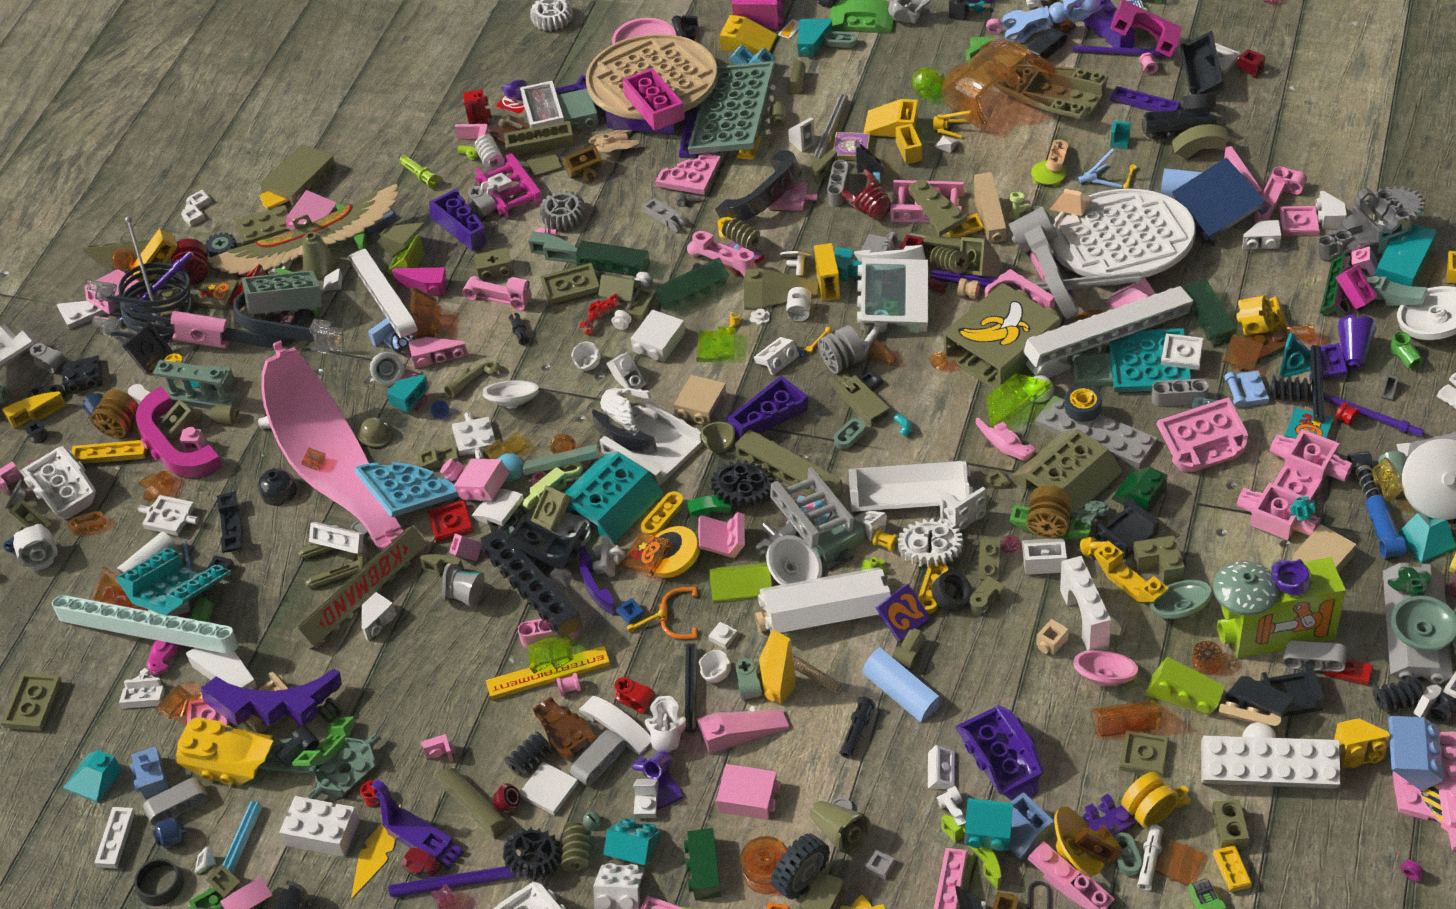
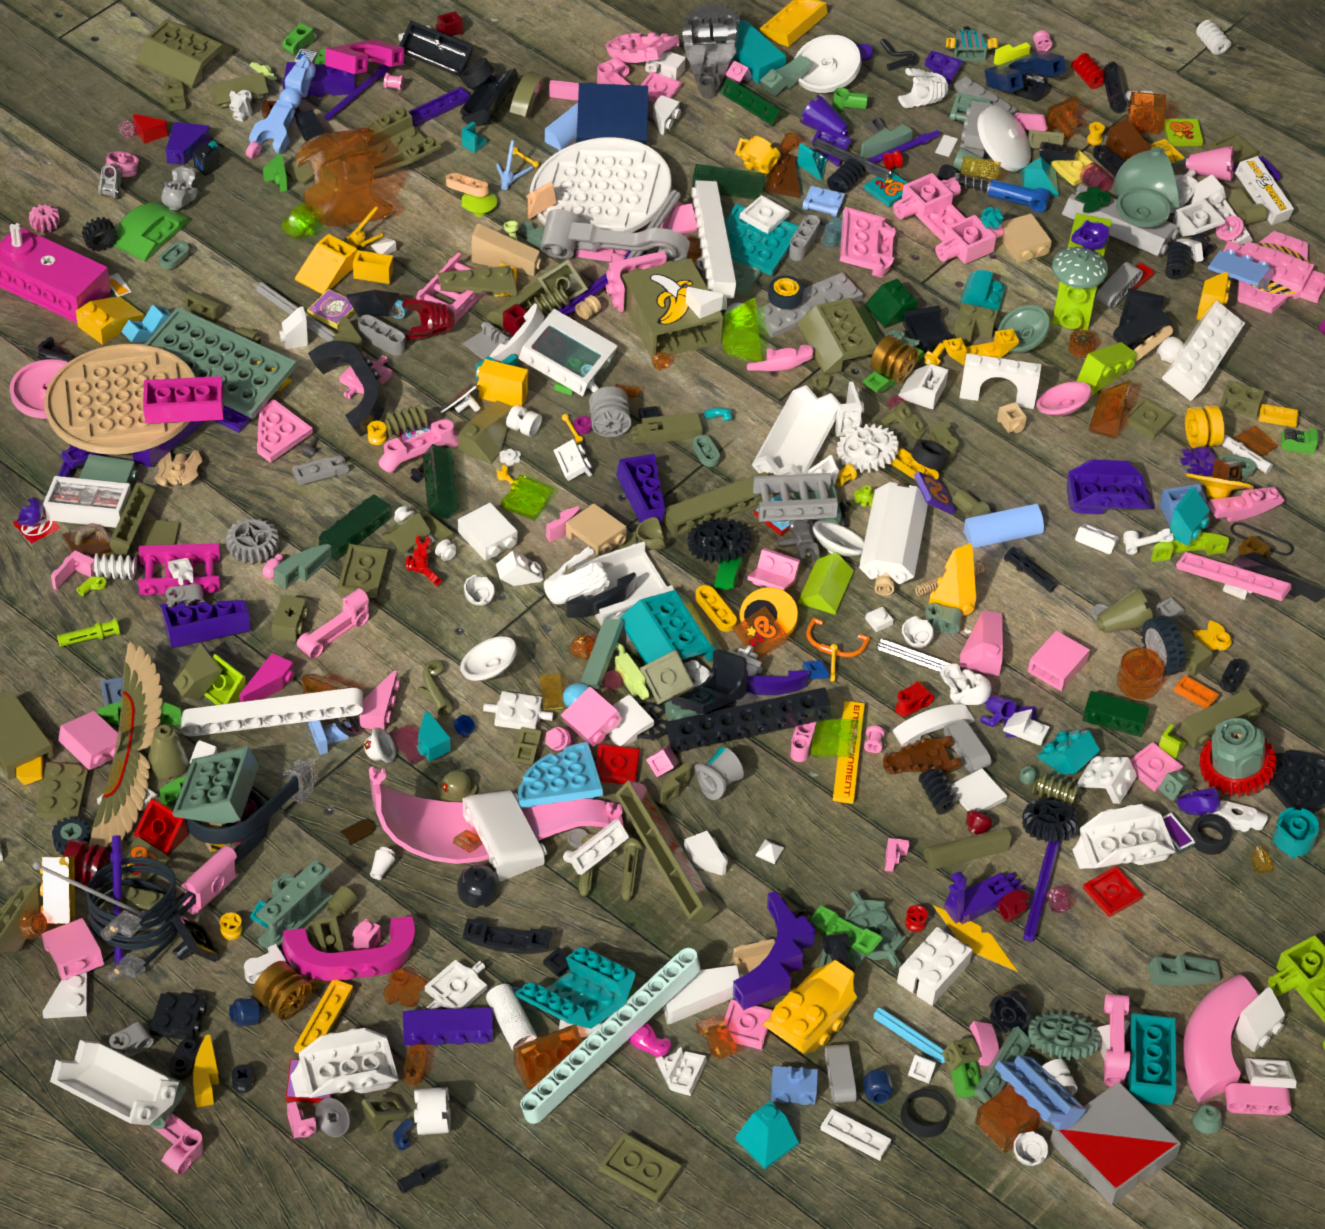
camera: 75 degrees left, 0 degrees up
red hinge [463,89,492,125] -> none
black pin [509,313,530,345] -> none
pearl gold brick [563,145,602,182] -> none
teal slope [797,19,833,57] -> none
clear orange piece [1223,335,1263,371] -> none
dark pink piece [1336,265,1378,309] -> none
none -> dark purple brick [403,1008,493,1046]
none -> white windscreen [463,790,546,882]
none -> bright pink slope [546,506,579,542]
none -> bright pink slope [605,32,680,63]
none -> white slope [686,287,724,319]
none -> white slope [756,839,784,864]
none -> sand green slope [860,124,913,158]
none -> teal brick [960,270,1005,311]

